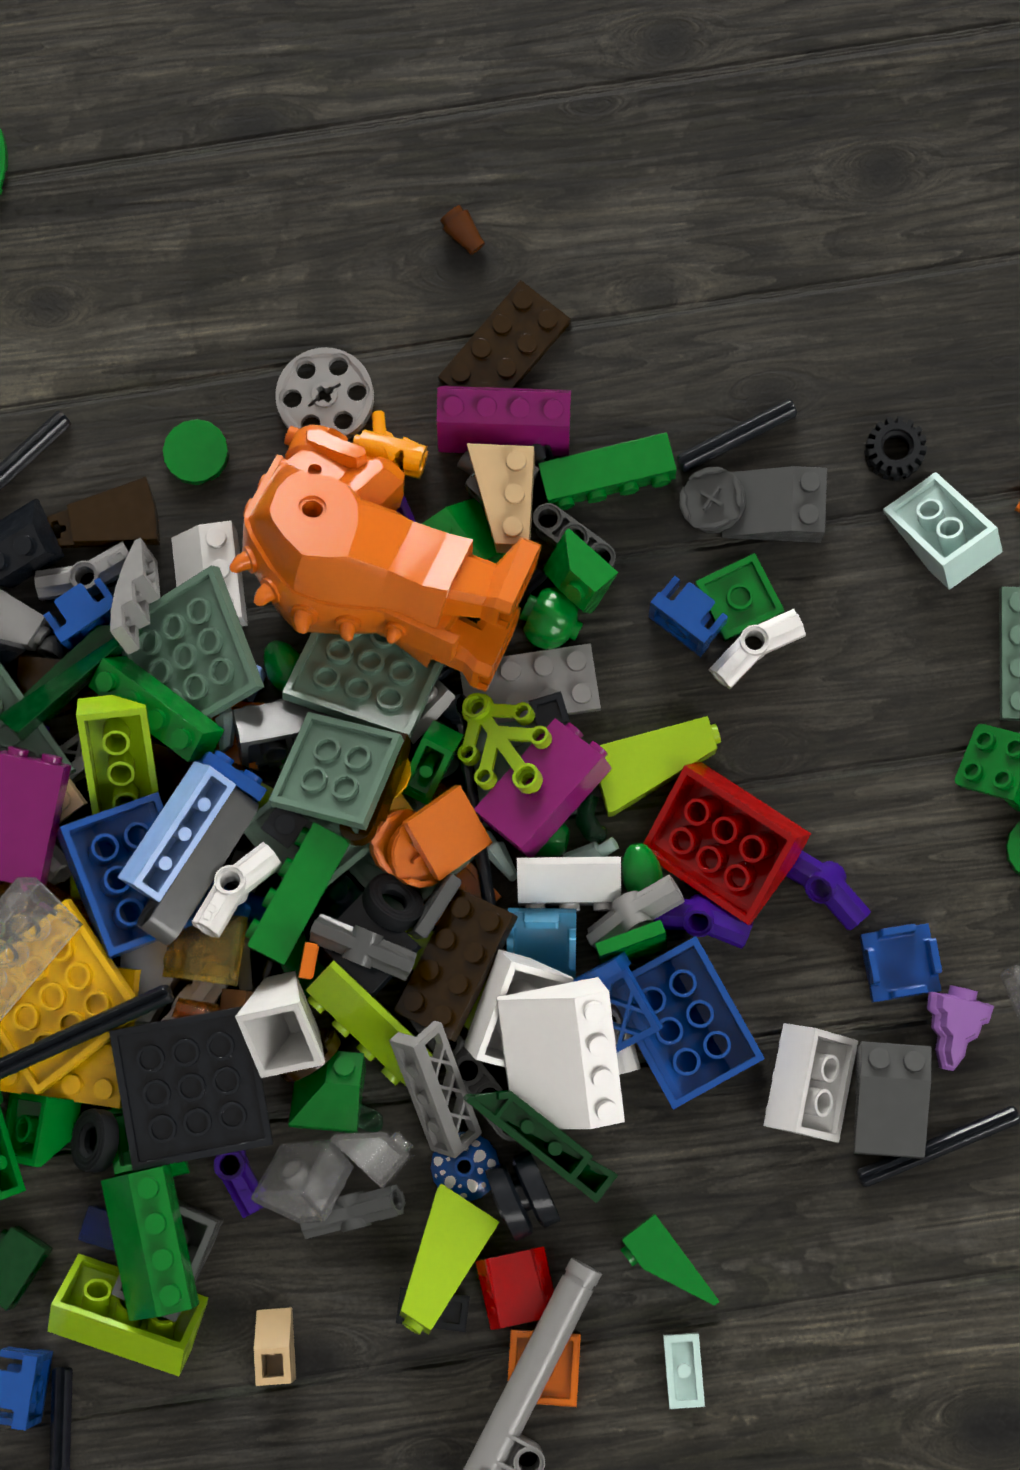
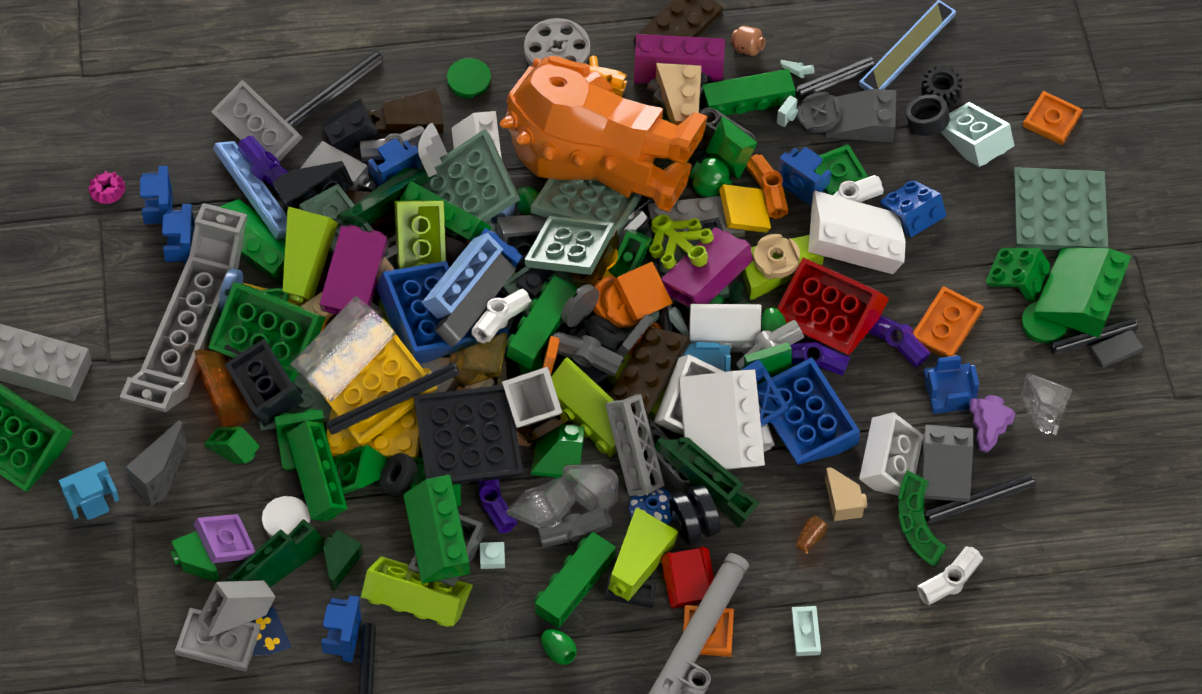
camera: 10 degrees left, 20 degrees down
clear blue brick [78,1205,115,1252] -> none
tan slope [254,1307,296,1386] -> none
green slope [620,1214,720,1306] -> none
none -> light aqua plate [480,542,505,569]
none -> green brick [534,531,616,629]
none -> green animal [541,629,577,665]
none -> dark grey tile [561,284,599,327]
none -> yellow tile [719,184,771,233]
none -> nougat head [731,25,765,56]
none -> orange piece [745,154,788,219]
none -> tan plate [753,234,800,279]
none -> light aqua plate [777,96,798,127]
none -> light aqua bar [781,60,814,78]
none -> clear orange cone [795,515,828,552]
none -> white slope [808,191,906,274]
none -> tan slope [825,467,867,521]
none -> tile [859,0,956,90]
none -> blue bracket [880,181,947,237]
none -> green tile [898,470,947,568]
none -> black tyre [906,95,950,136]
none -> orange tile [913,286,984,358]
none -> white piece [917,546,983,605]

